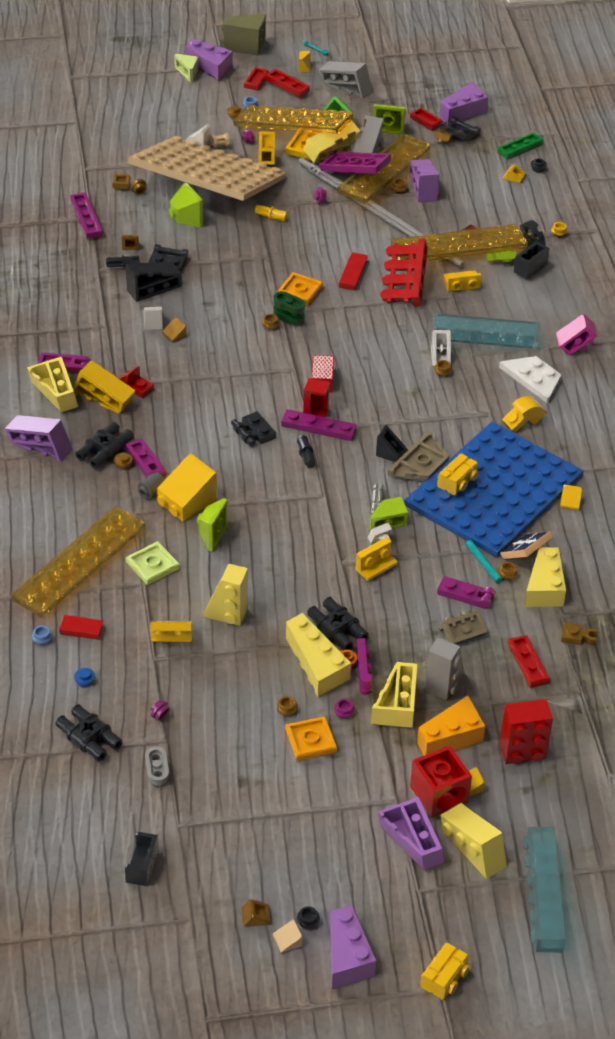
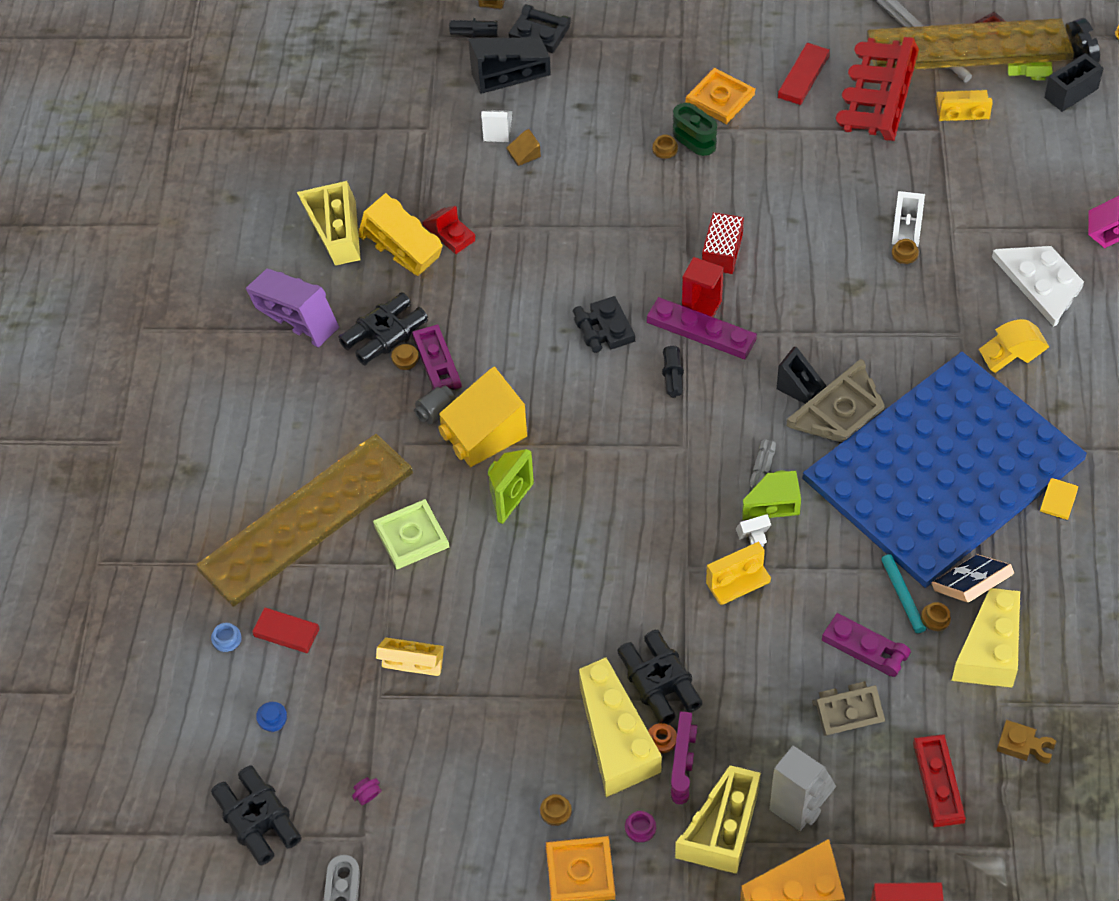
camera: 15 degrees right, 10 degrees up
magenta plate [38,352,91,374] -> none
light yellow wedge [202,564,248,626] -> none
clear light blue brick [433,313,539,349] -> none
yellow brick [437,453,479,496] -> none

